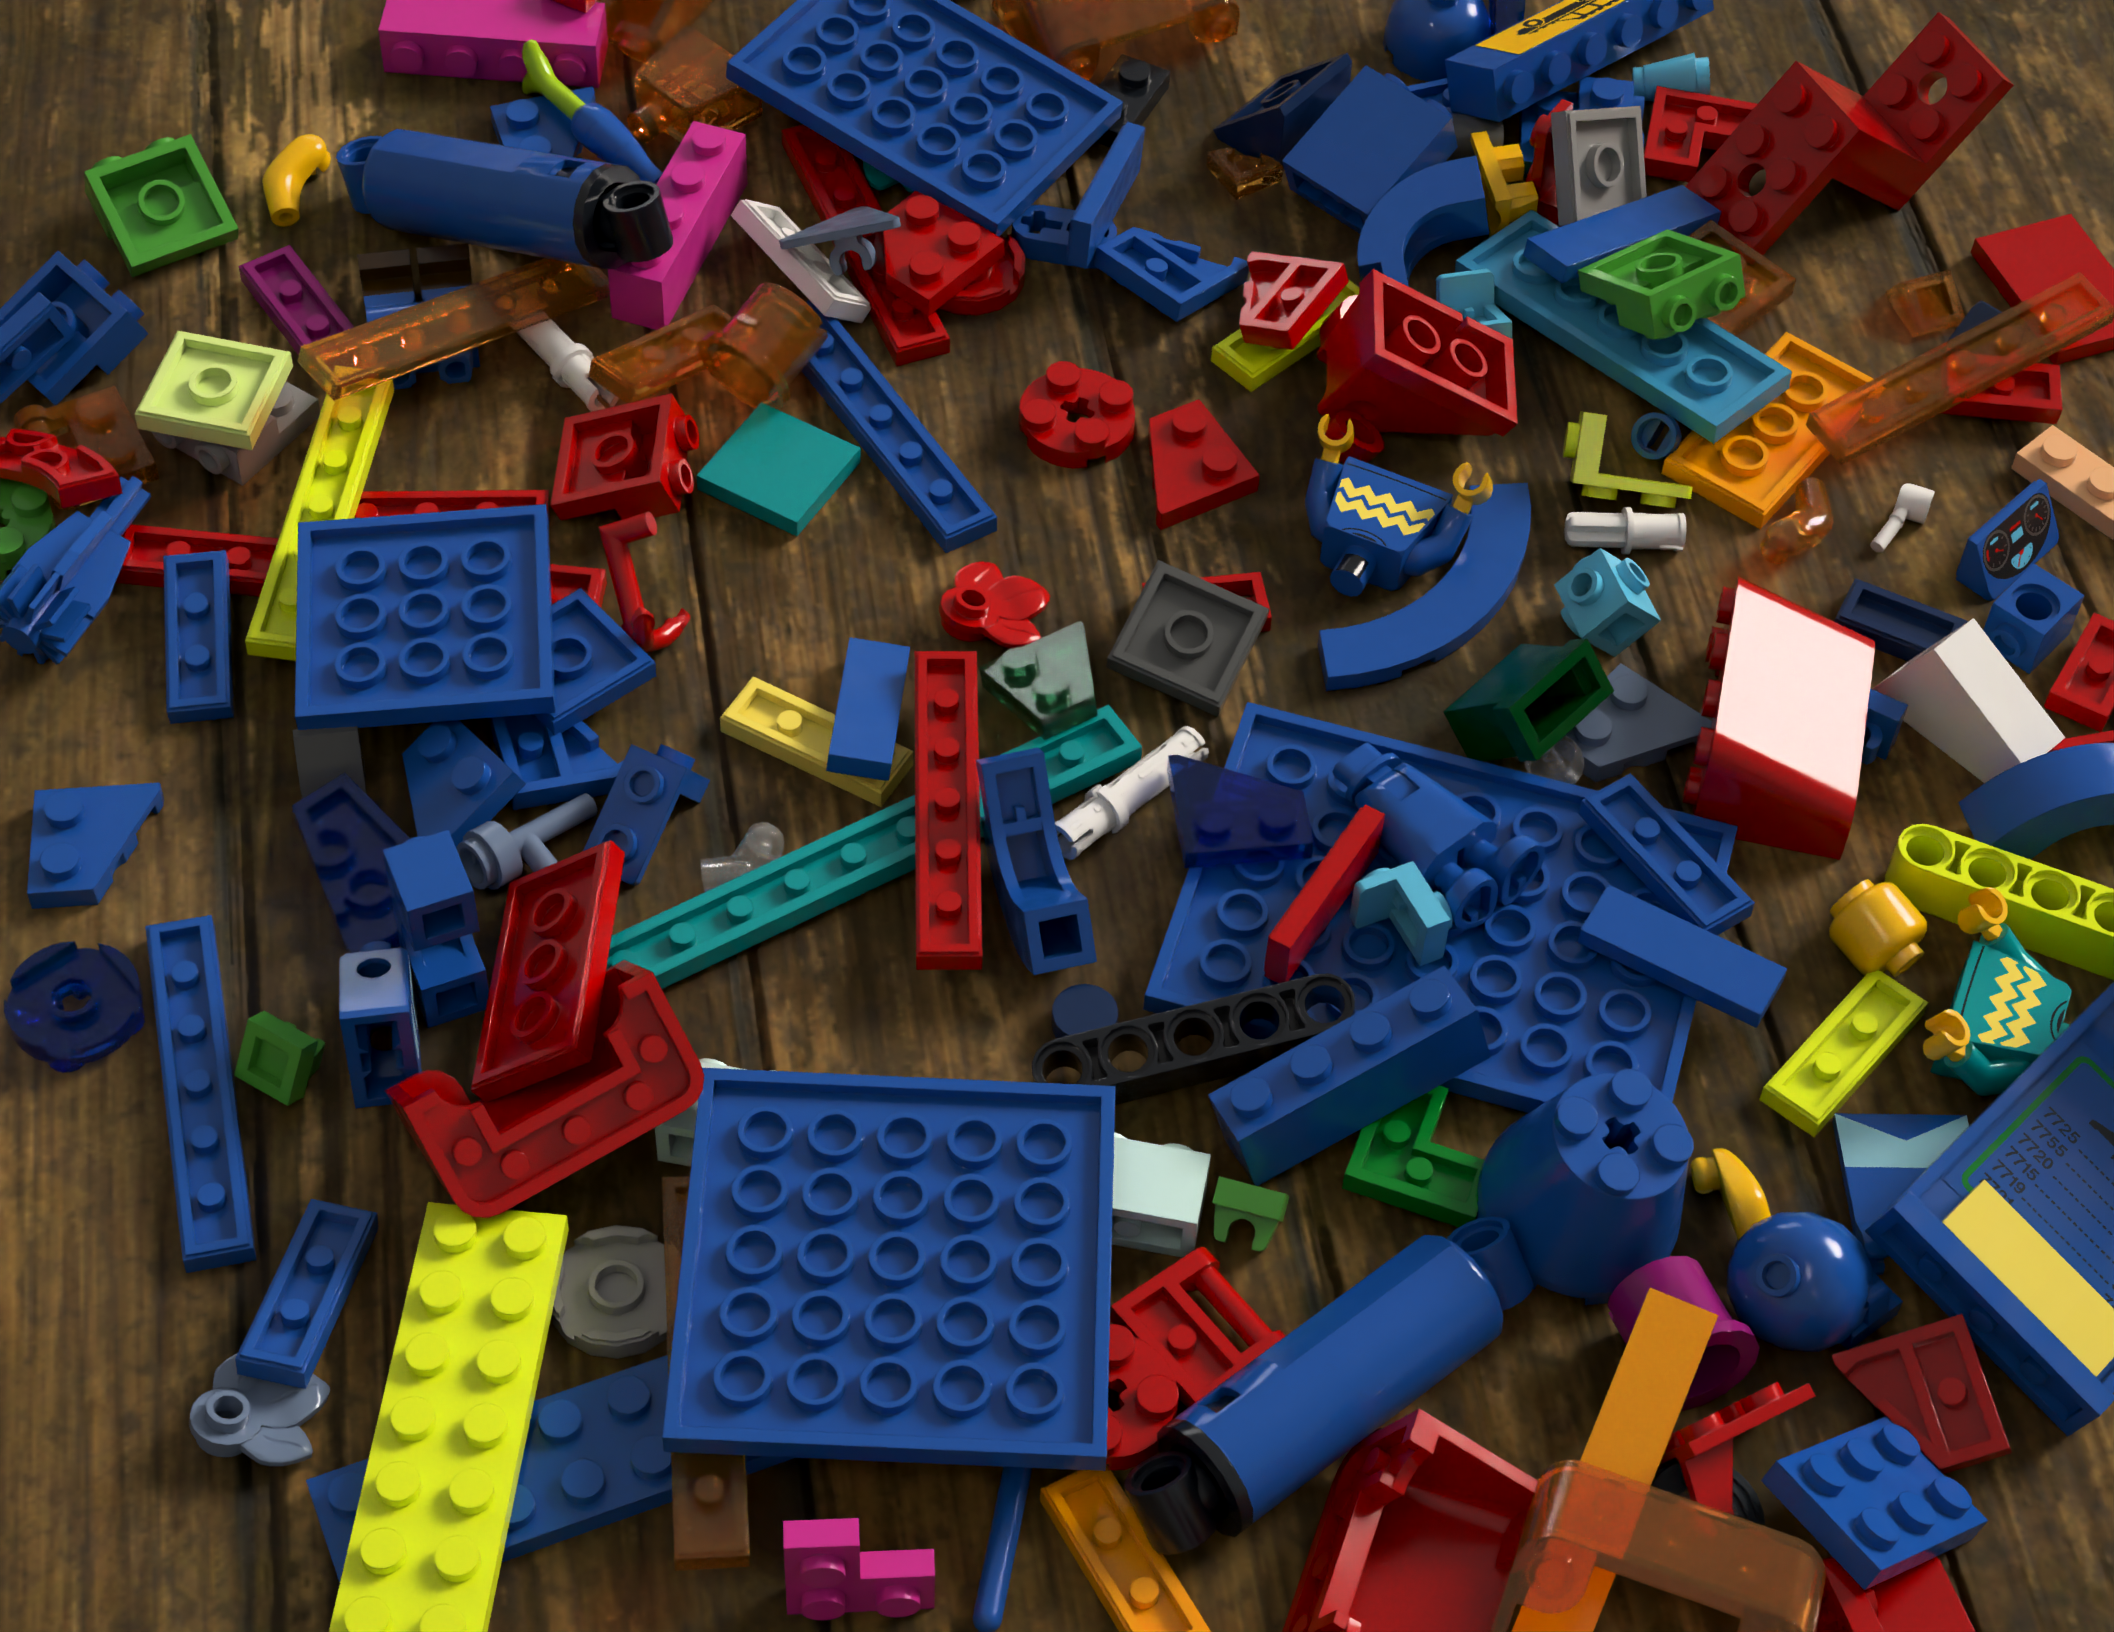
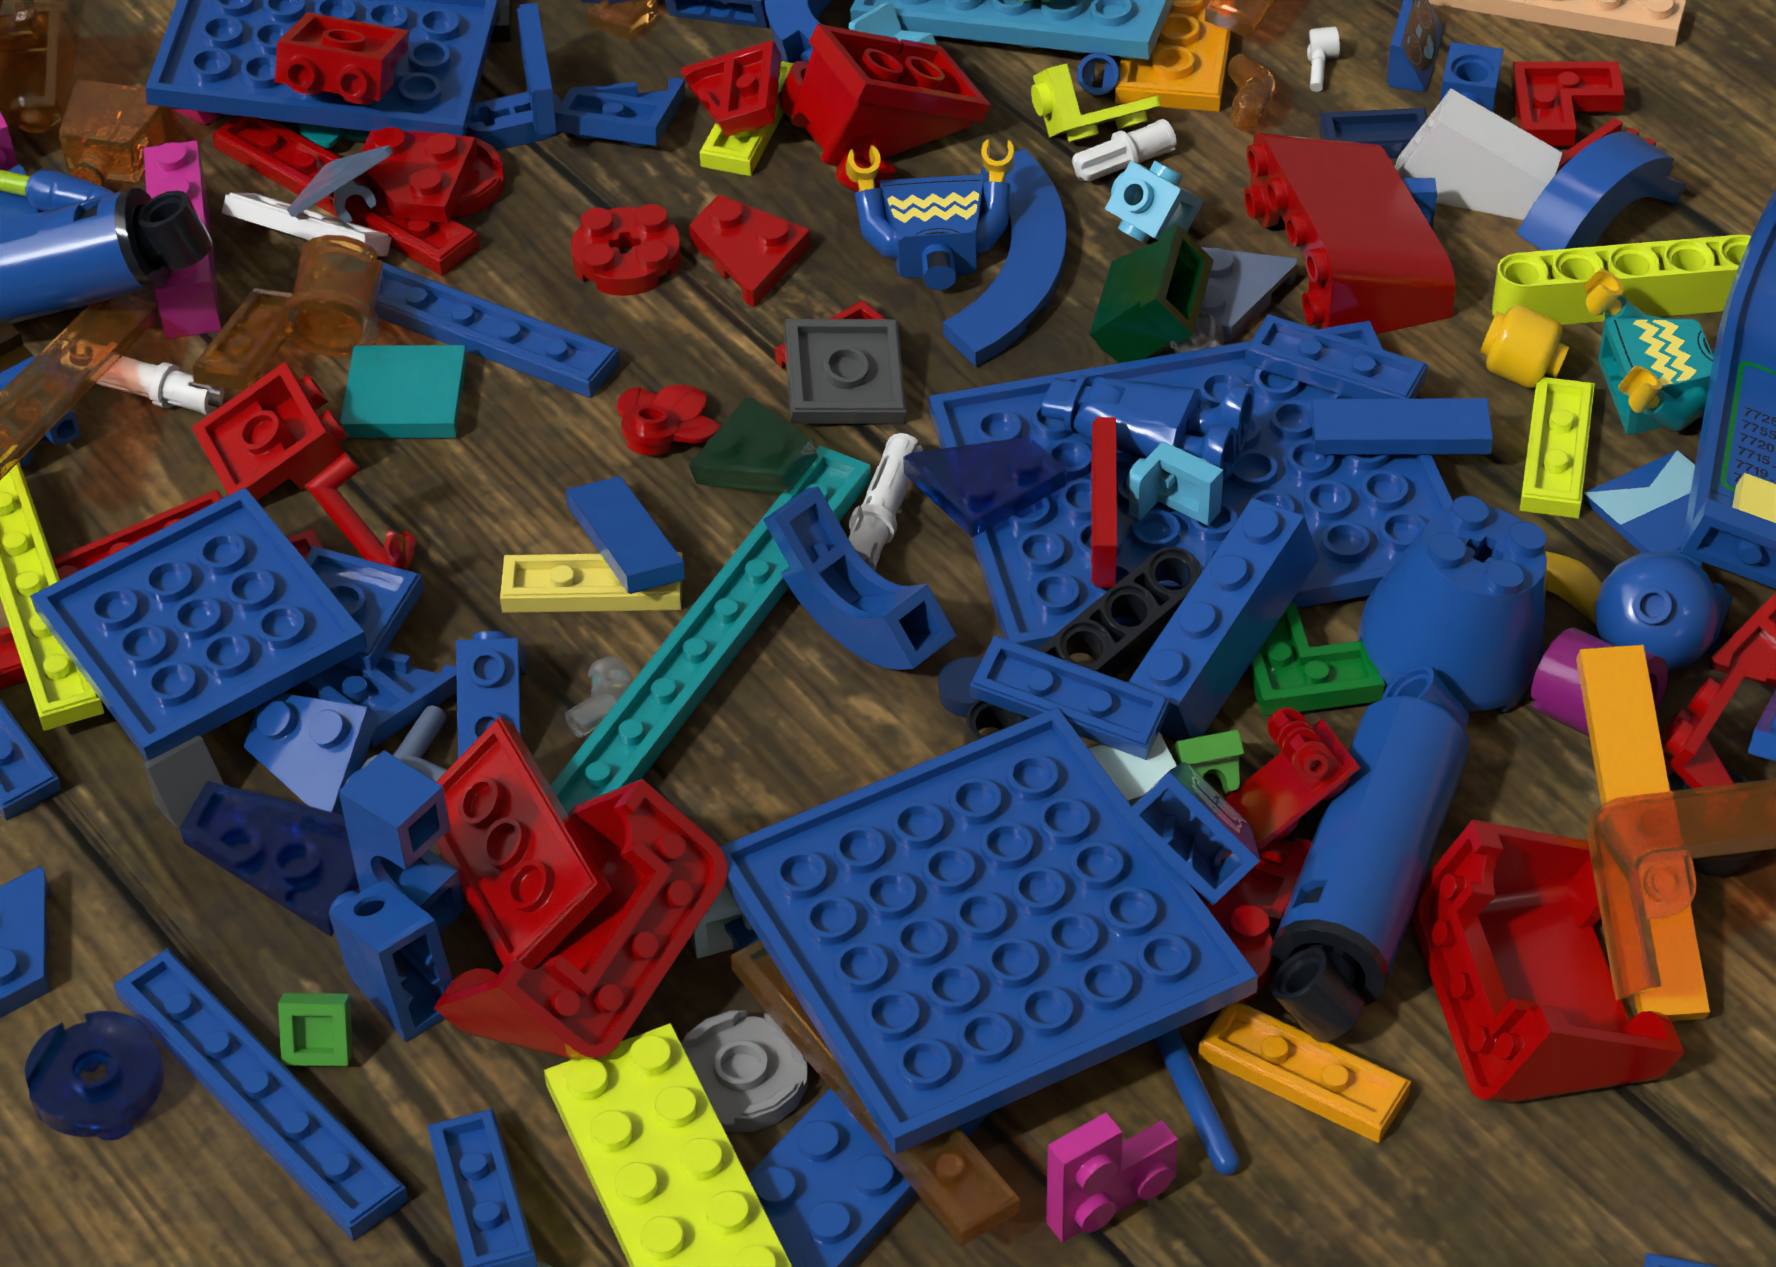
camera: 25 degrees left, 5 degrees down
red tile [914,651,982,970] -> none
none -> red plate [275,12,410,104]
none -> blue tile [970,635,1170,760]
none -> blue torso [1122,761,1260,906]
none -> red hinge [1225,707,1361,850]

